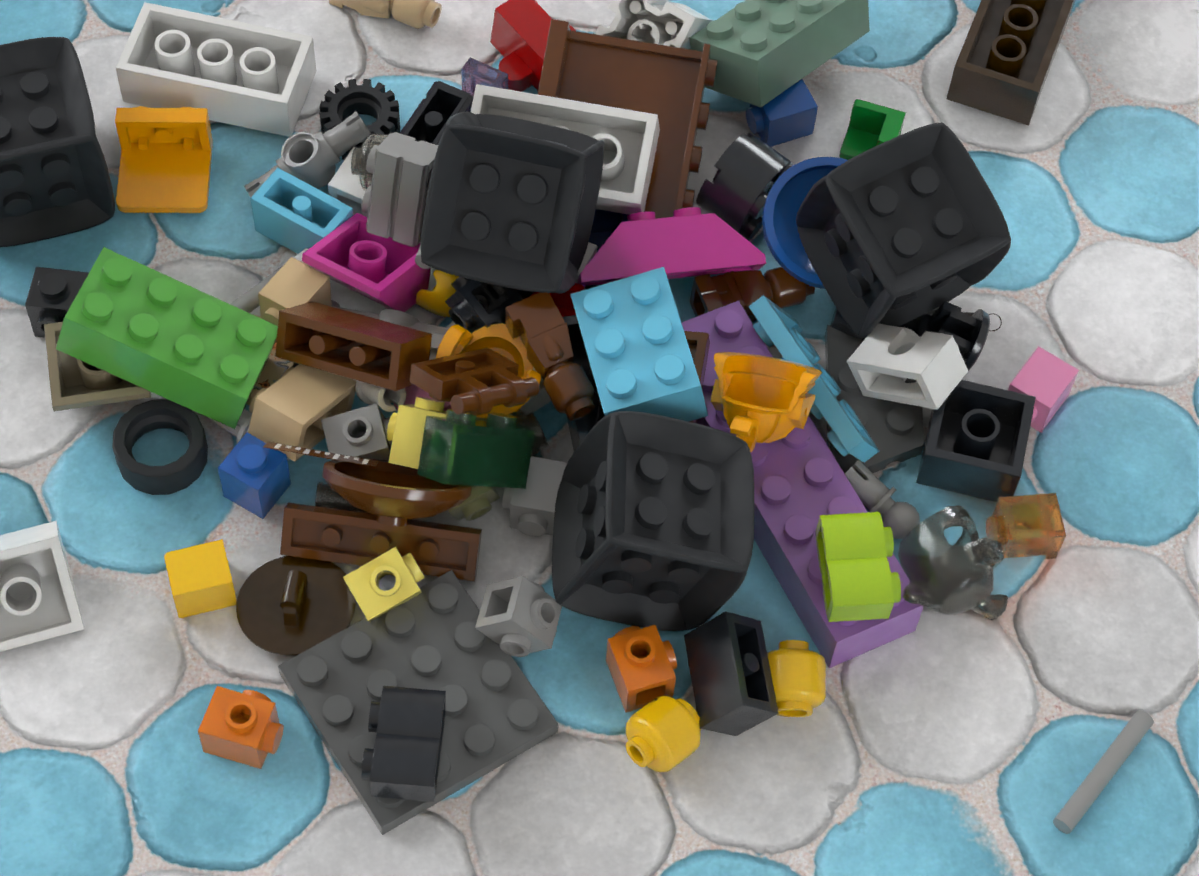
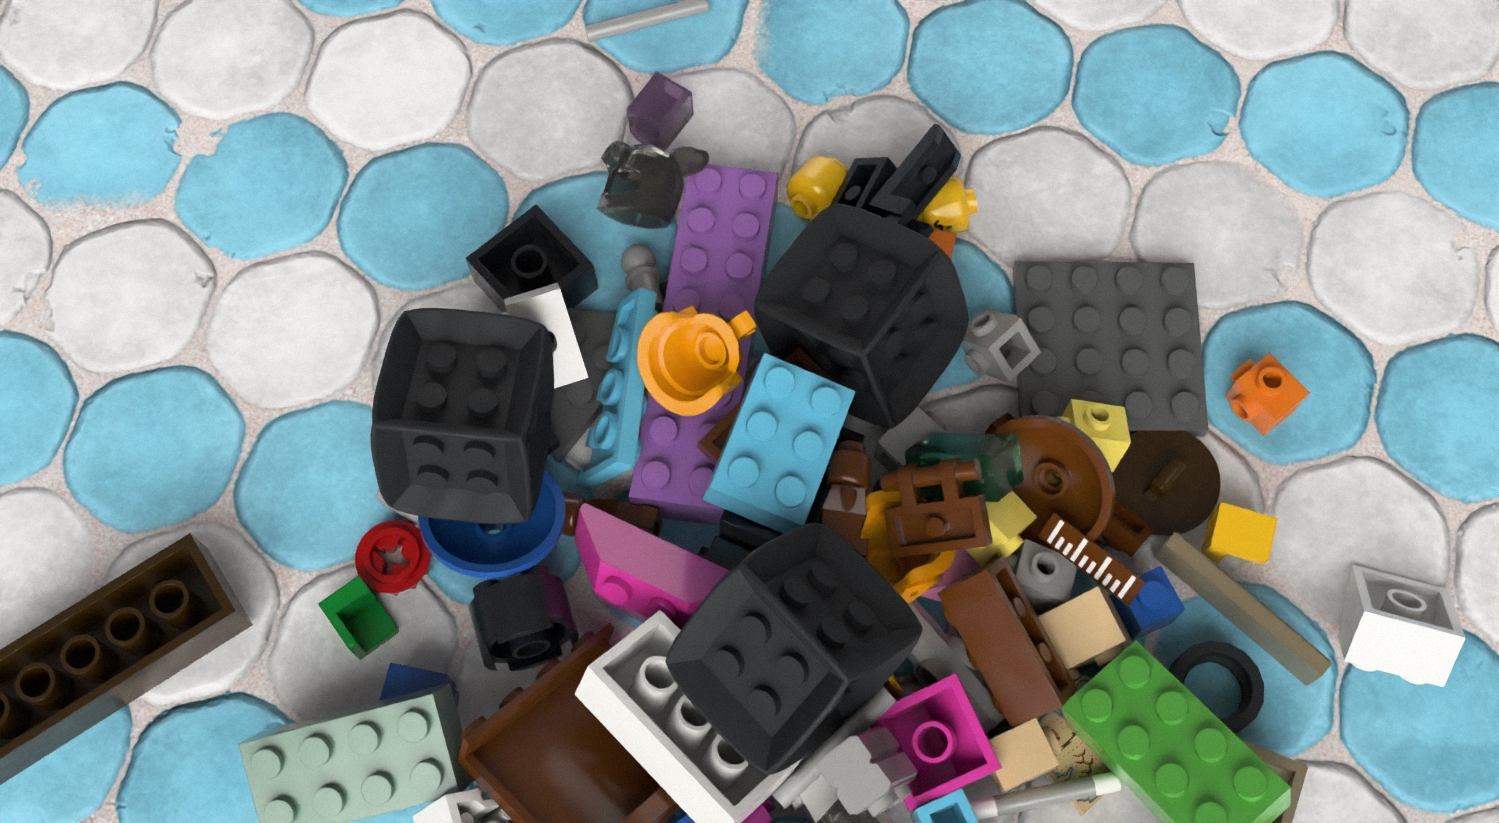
camera: 140 degrees left, 10 degrees up
black brick [361,686,446,802] -> none
lime brick [815,512,901,622] -> none
clear orange brick [986,493,1066,559] -> none
bright pink brick [1008,346,1079,433] -> none
none -> clear purple brick [626,71,694,152]
none -> black piece [868,124,961,238]
none -> dark tan tile [1154,532,1332,686]

